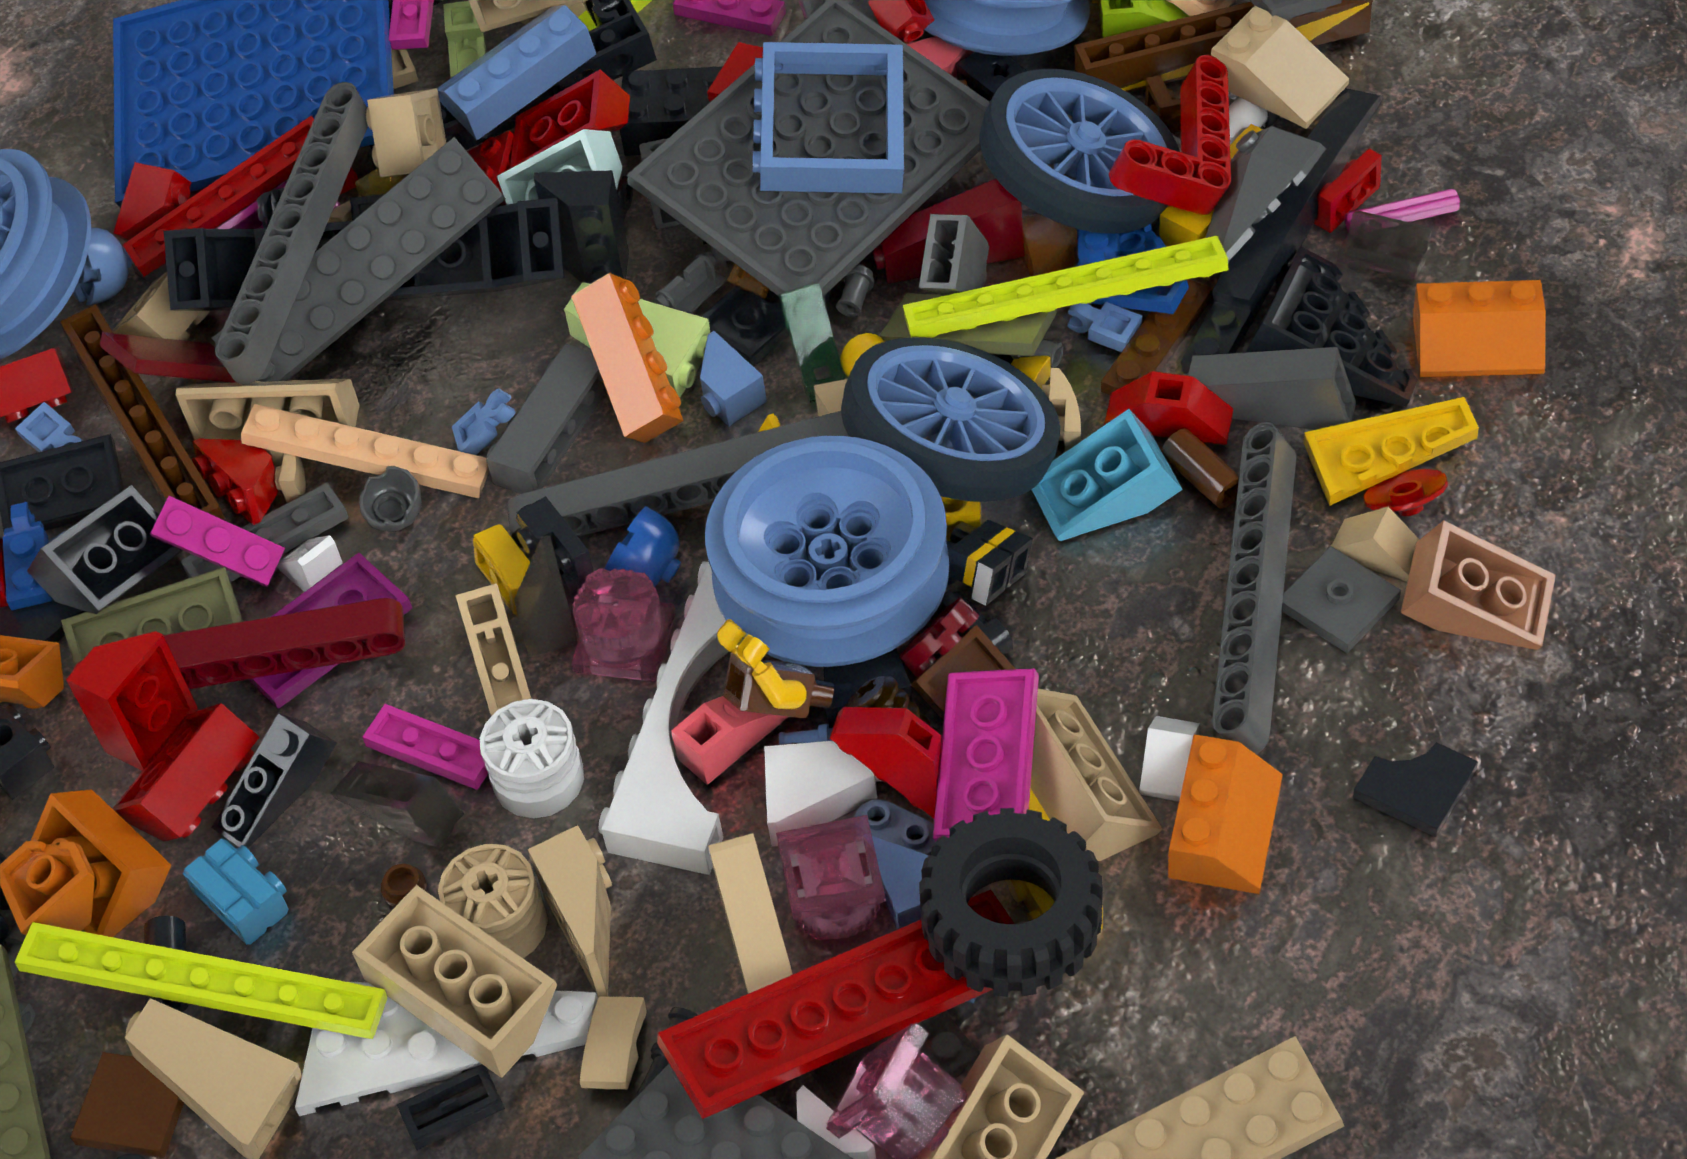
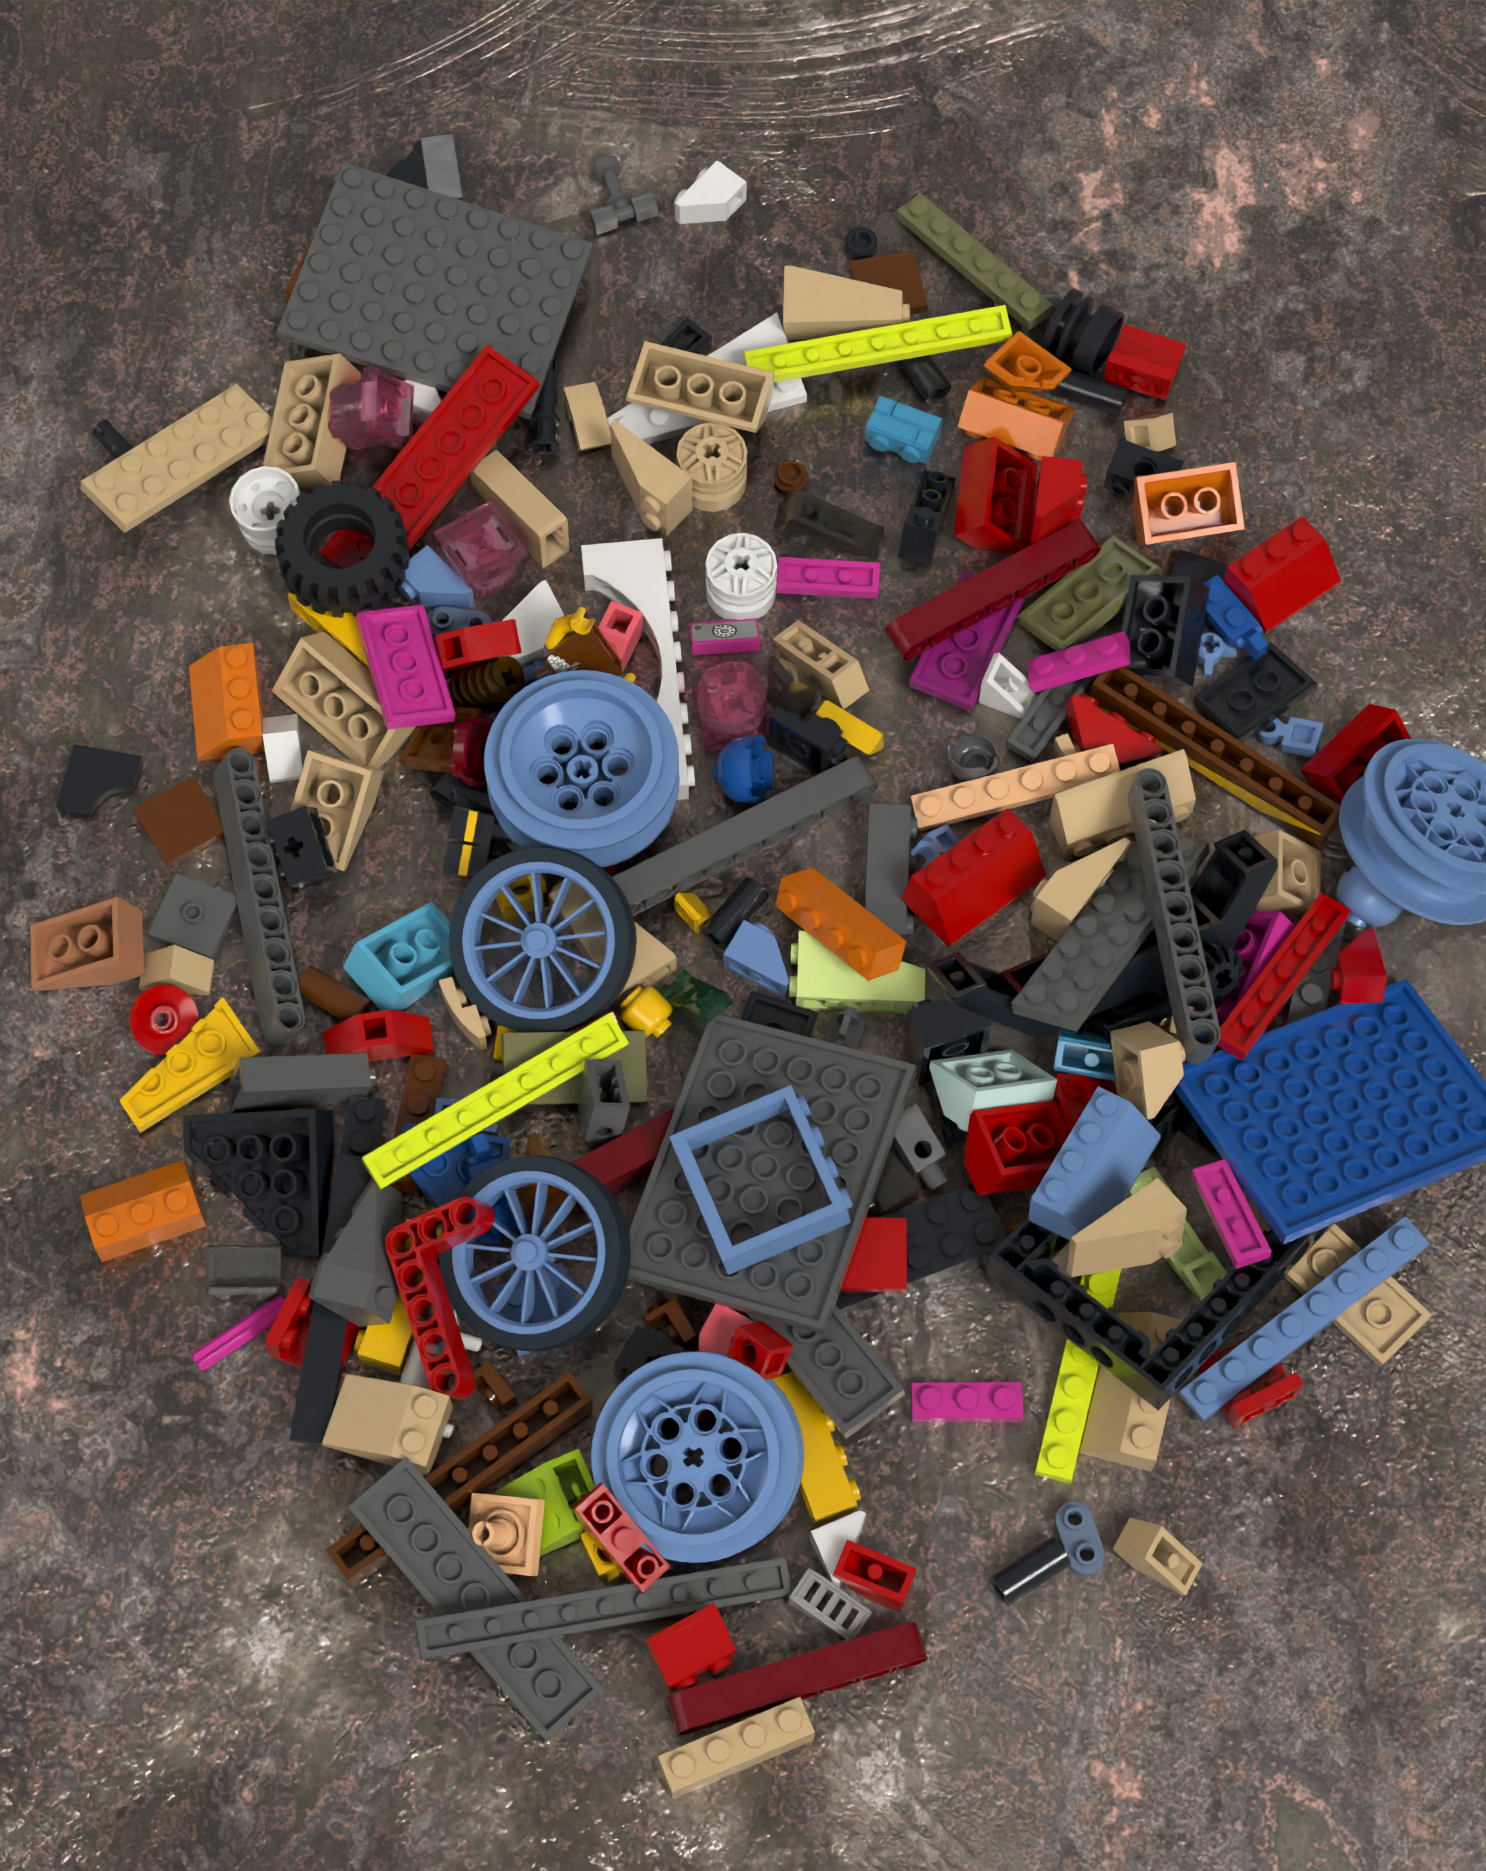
camera: 150 degrees right, 15 degrees up
dark red tile [100,332,237,383] -> none
none -> reddish brown tile [133,776,225,869]
none -> white wheel [229,466,301,555]
none -> black brick [267,806,338,888]
none -> tan slope [291,750,384,871]
none -> slope [689,618,760,656]
none -> black piece [701,877,769,950]
none -> red slope [901,808,1046,947]
none -> tan slope [1030,838,1131,942]

